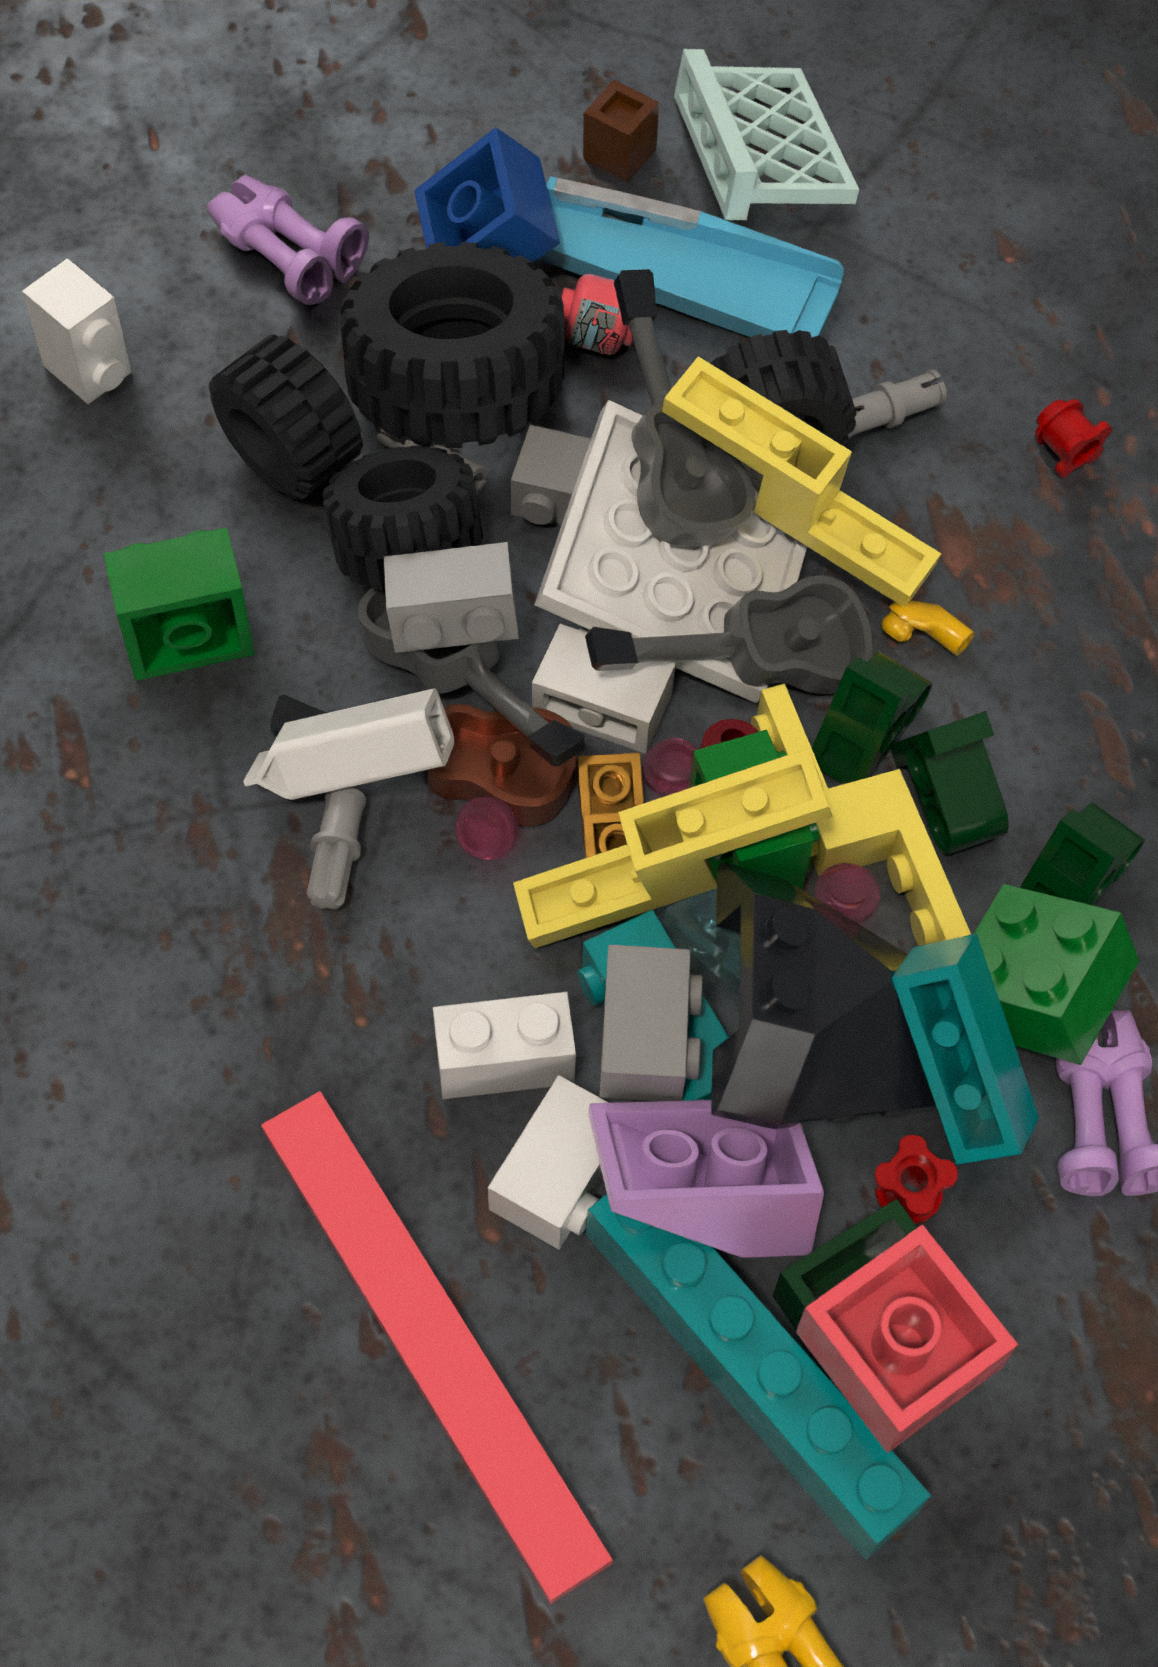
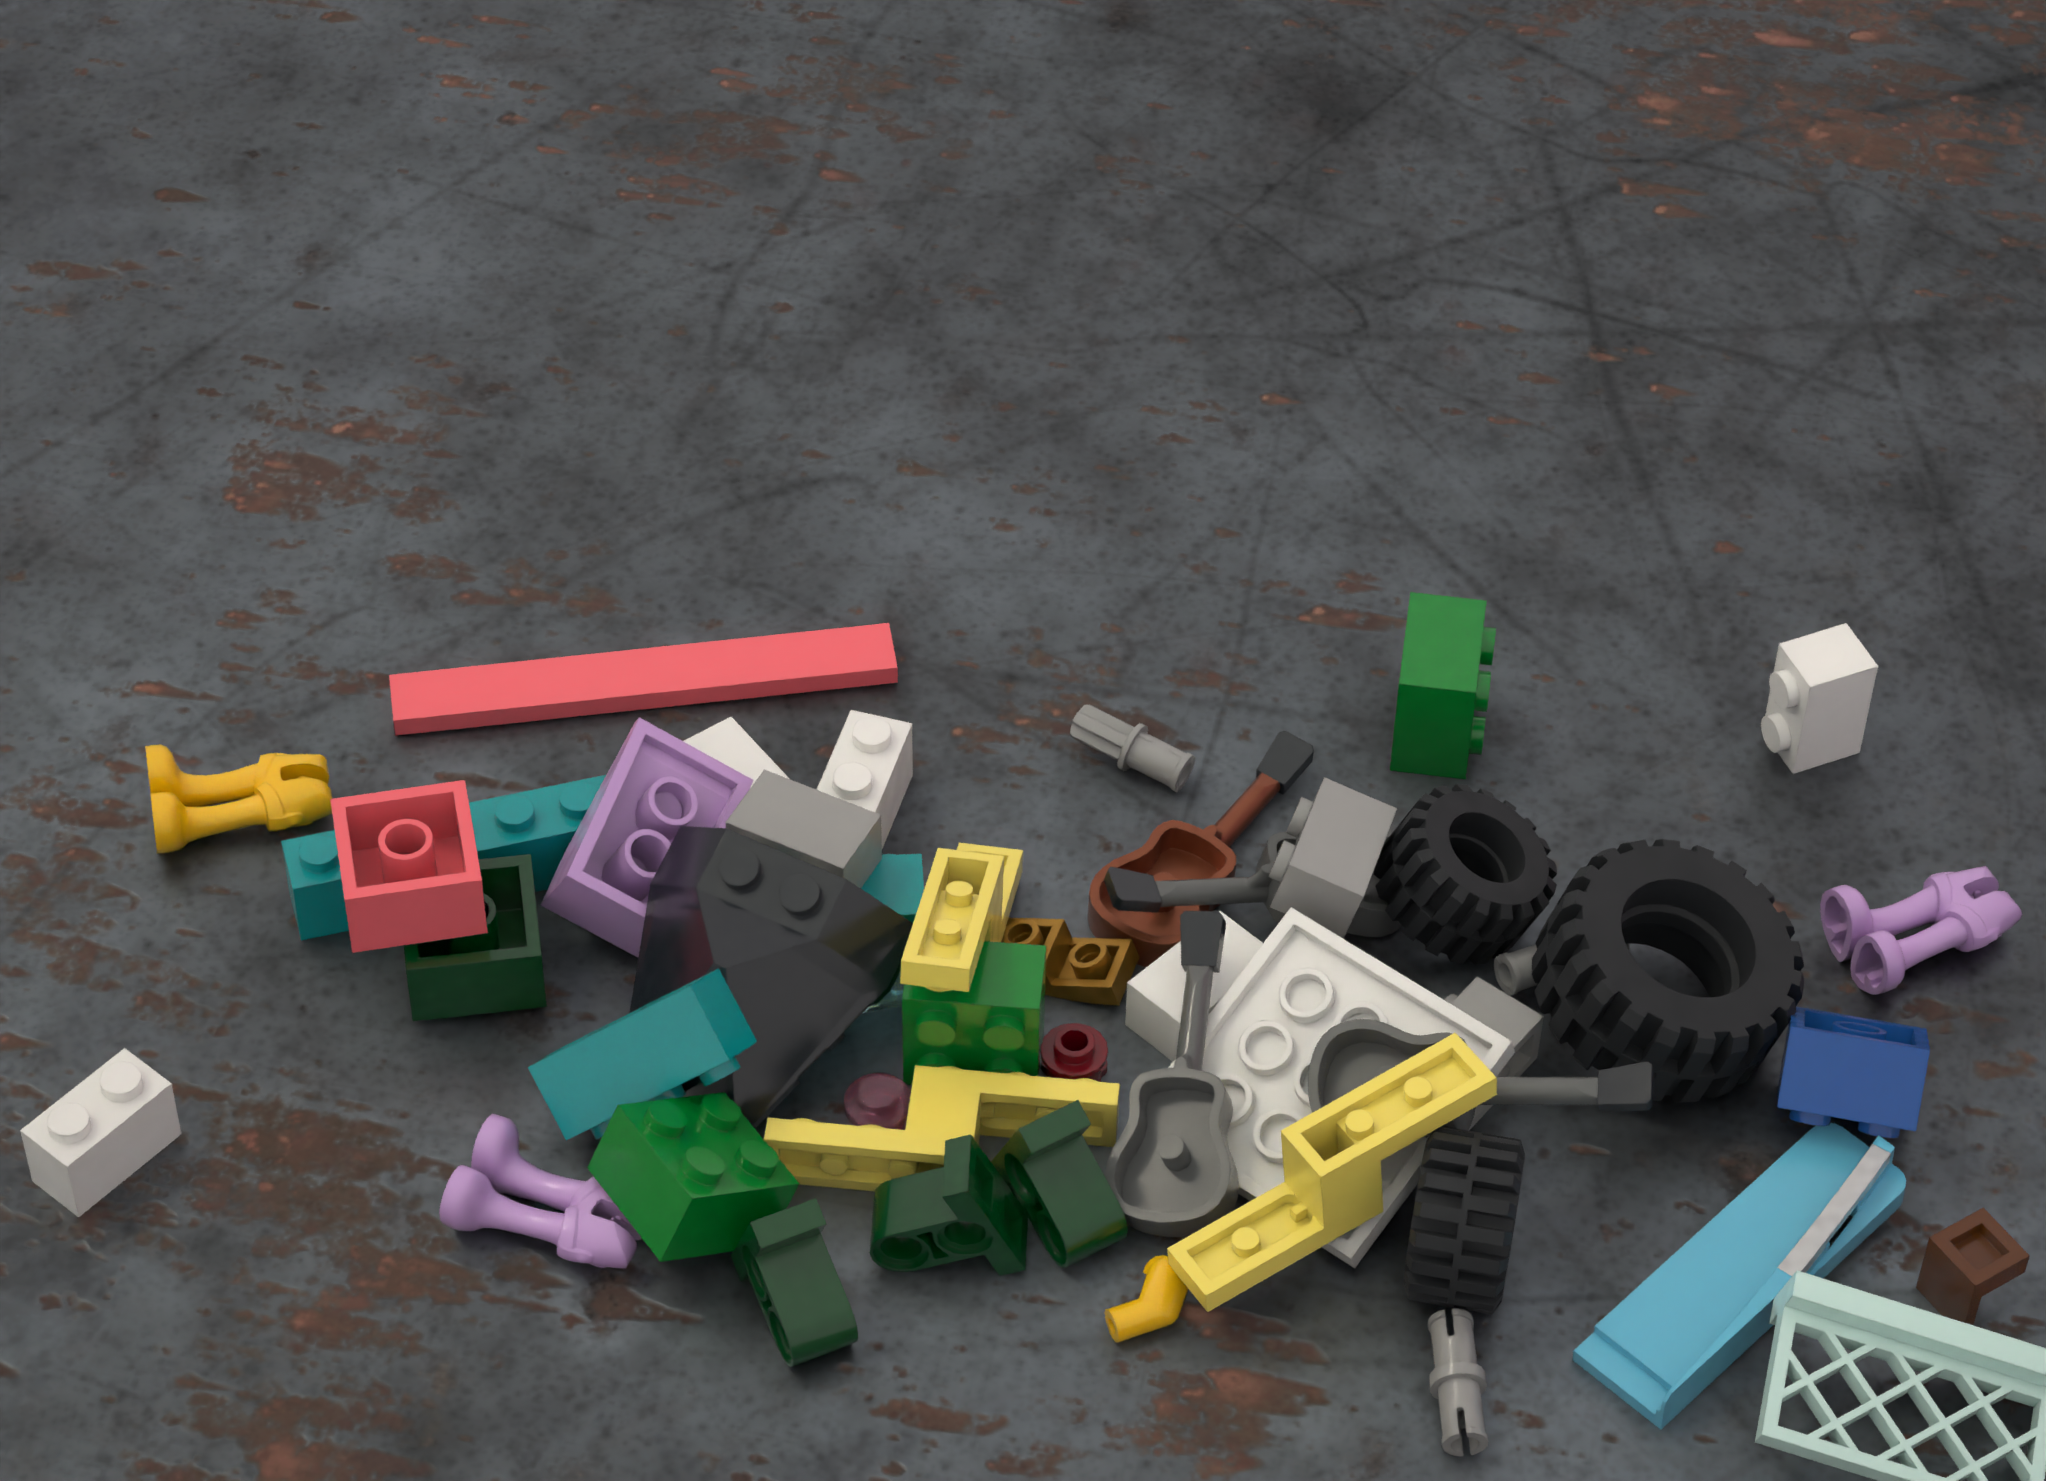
camera: 115 degrees right, 15 degrees down
black tyre [209,334,363,499] -> none
white piece [243,688,454,800] -> none
clear pink plate [455,796,518,860] -> none
head [561,274,633,356] -> none
clear pink plate [643,738,697,797] -> none
red brick [874,1135,958,1224] -> none

